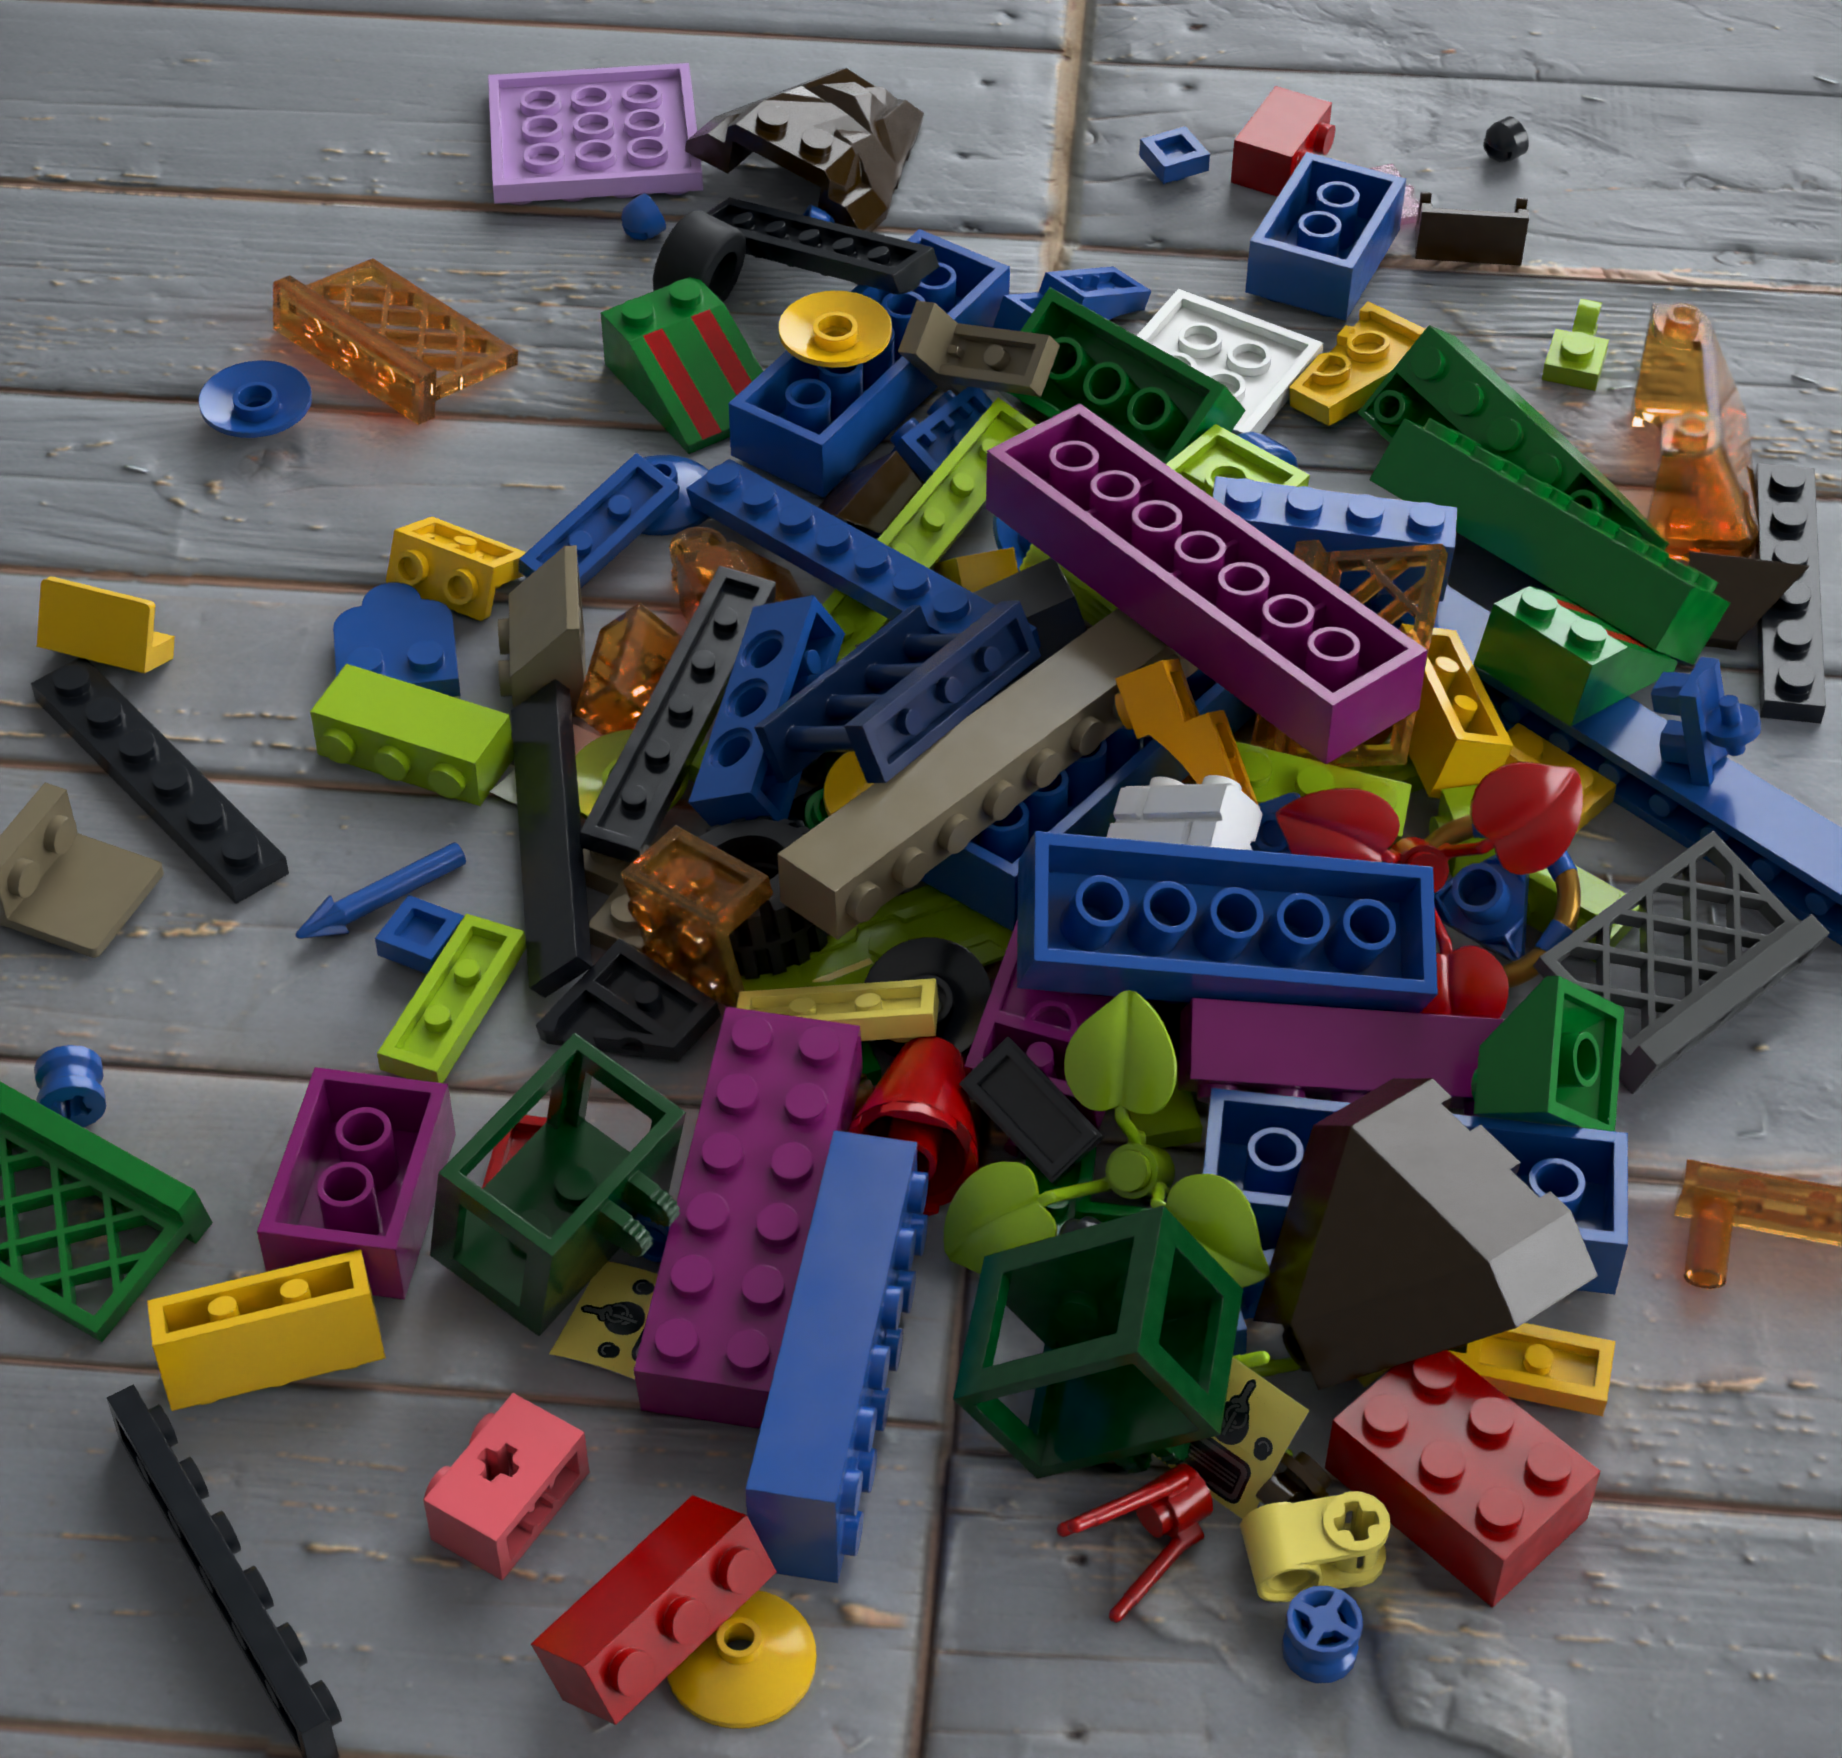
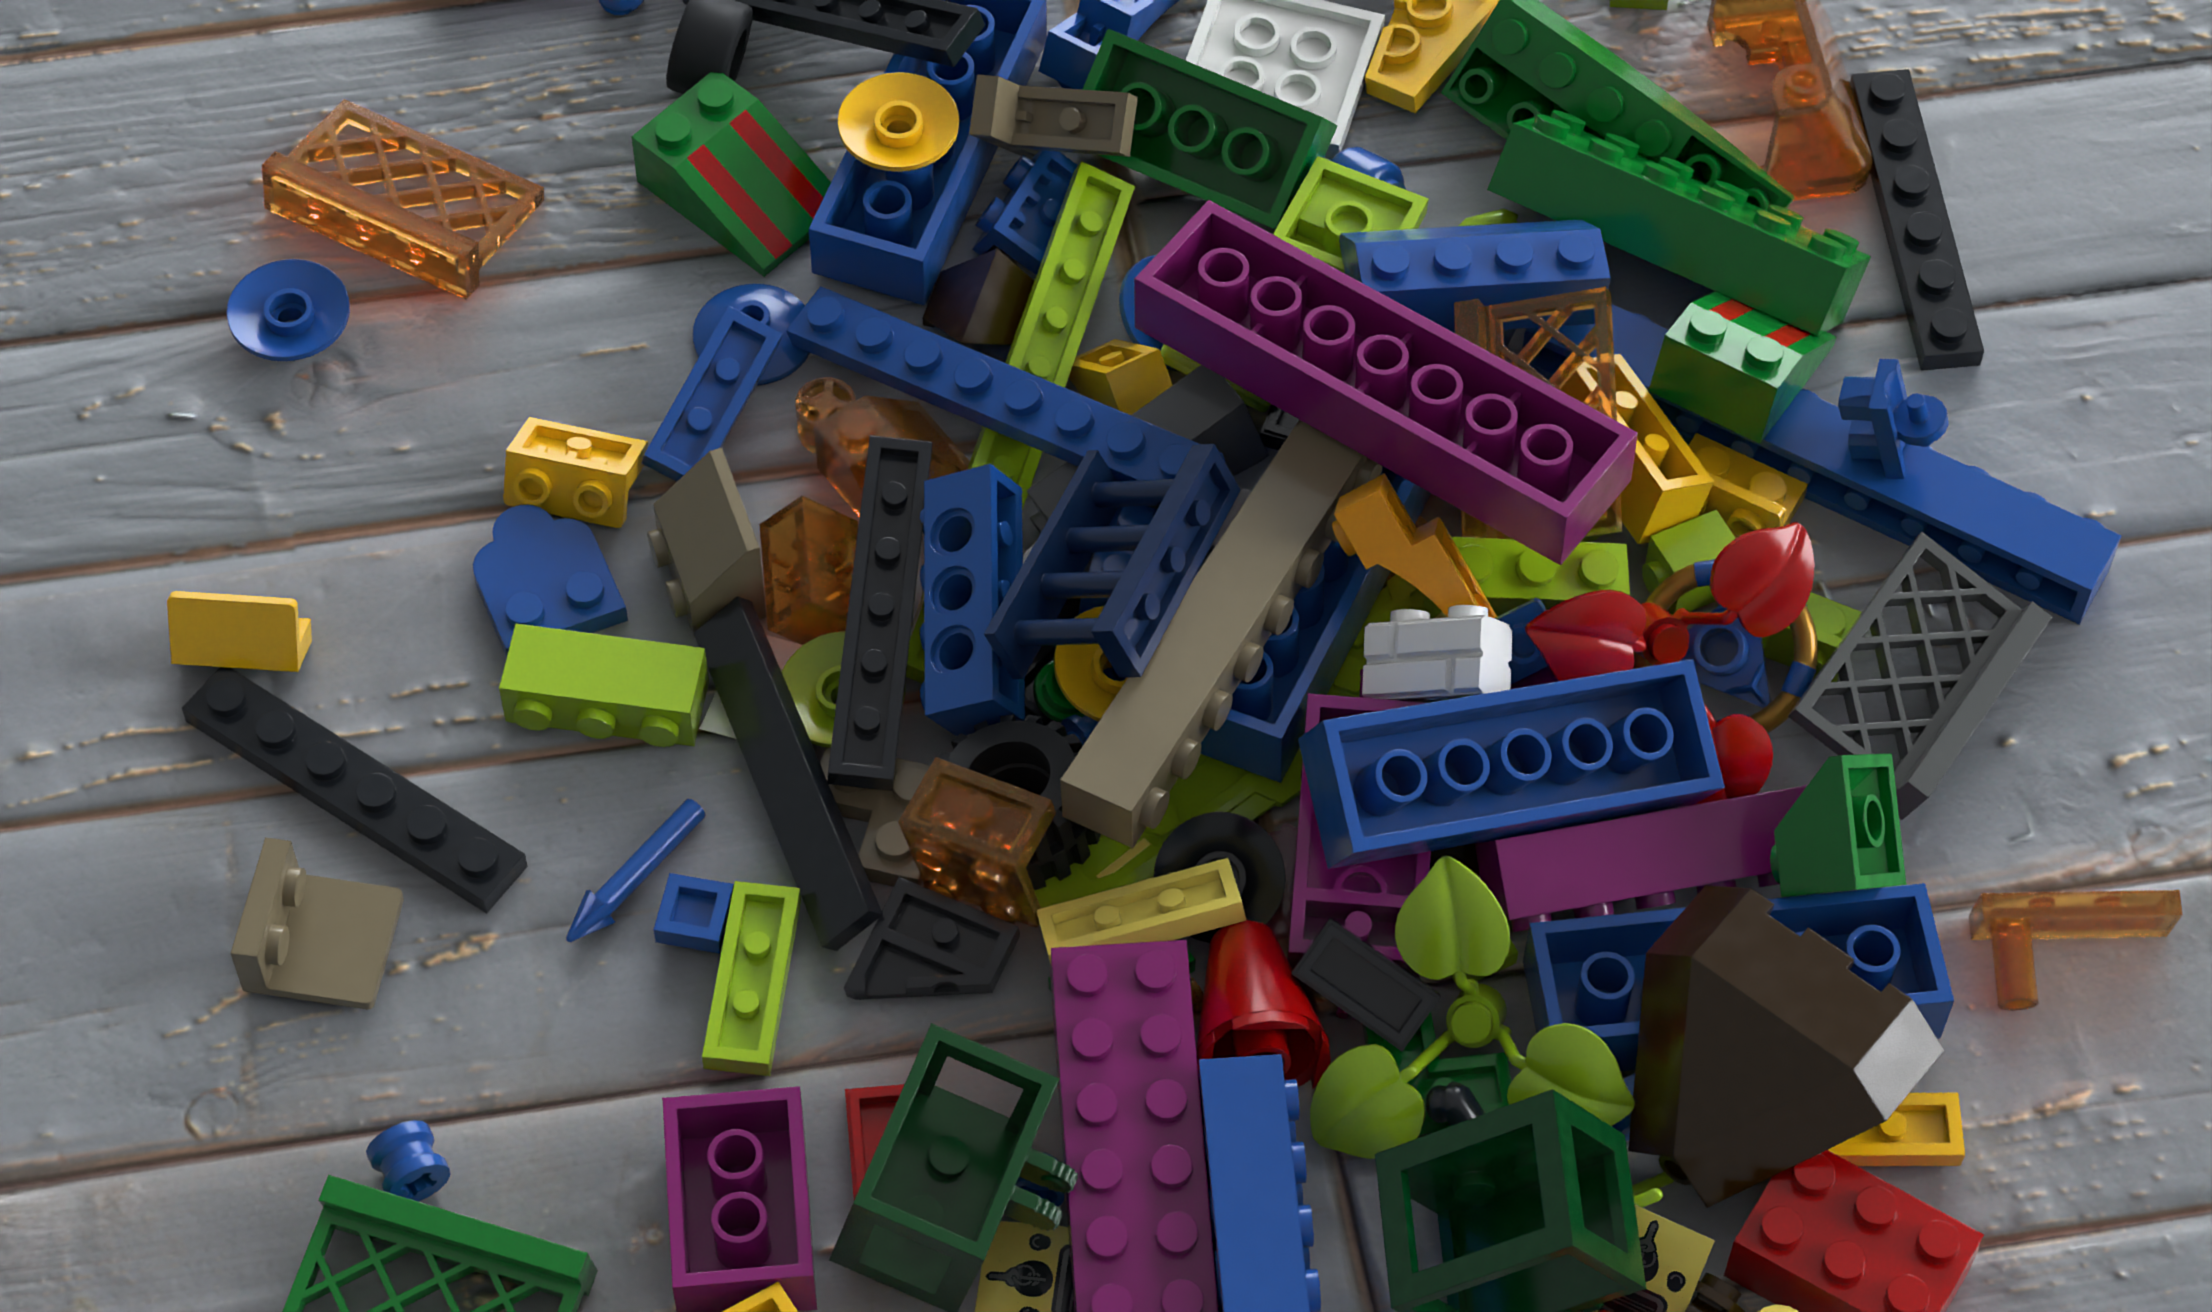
camera: 15 degrees left, 10 degrees up
dark brown slope [1681,551,1810,650] -> none

